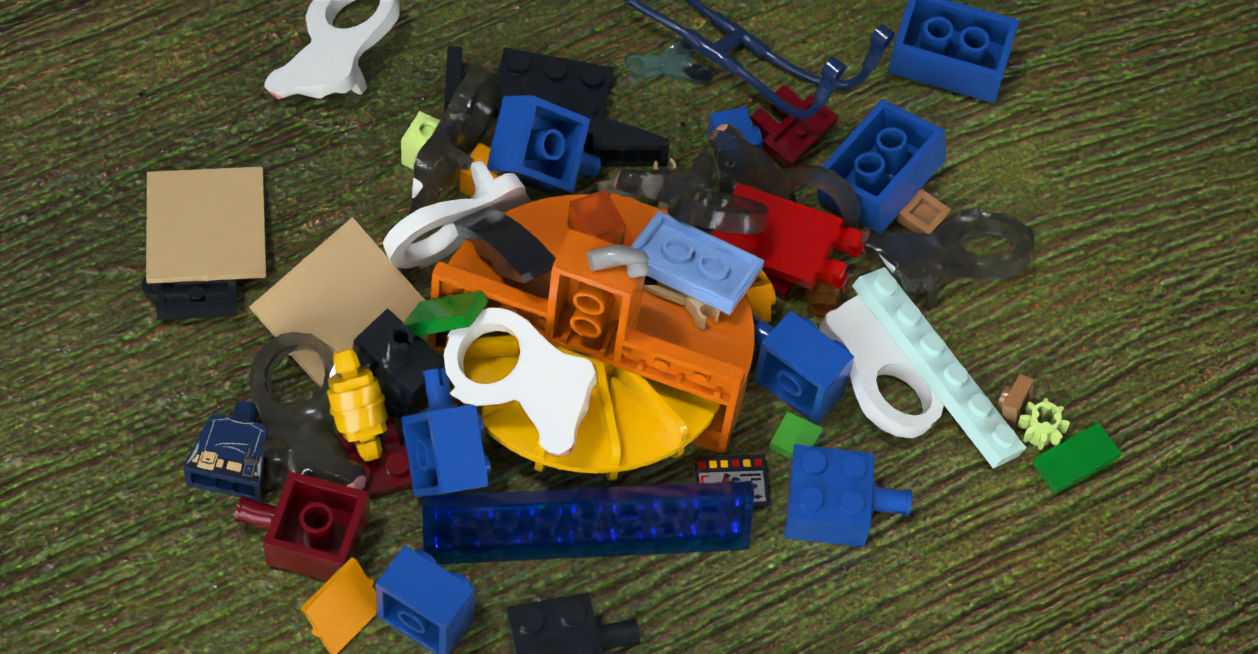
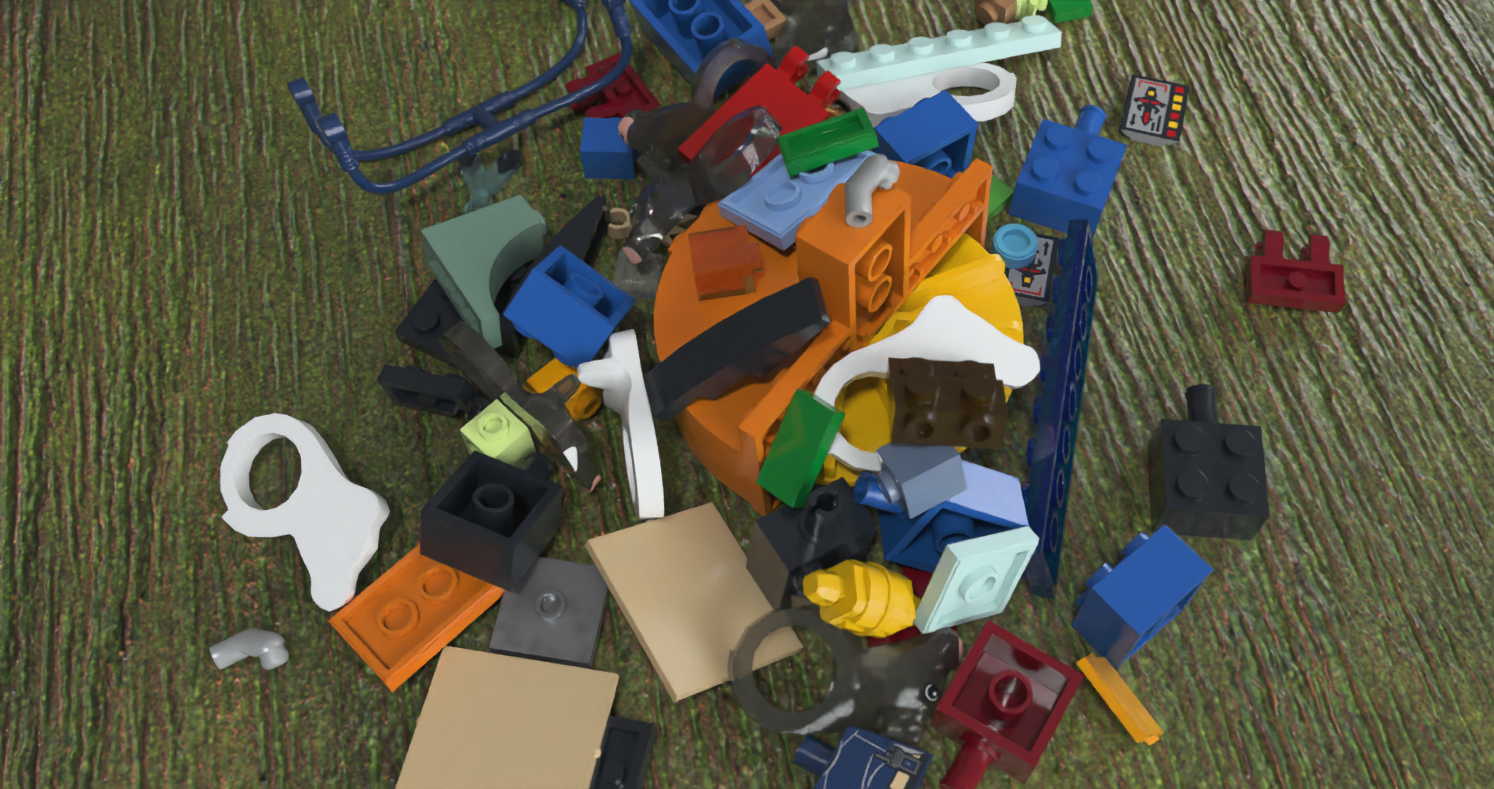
camera: 65 degrees left, 0 degrees up
none -> light grey arm [209,628,289,670]
none -> orange tile [328,543,505,692]
none -> black brick [420,450,563,592]
none -> sand green arch [421,195,547,352]
none -> flat silver plate [489,557,610,669]
none -> green tile [776,108,879,177]
none -> sand blue brick [875,443,967,519]
none -> dark brown plate [886,357,1008,449]
none -> light aqua plate [913,526,1039,634]
none -> medium azure tile [991,223,1038,269]
none -> piece [1120,74,1190,147]

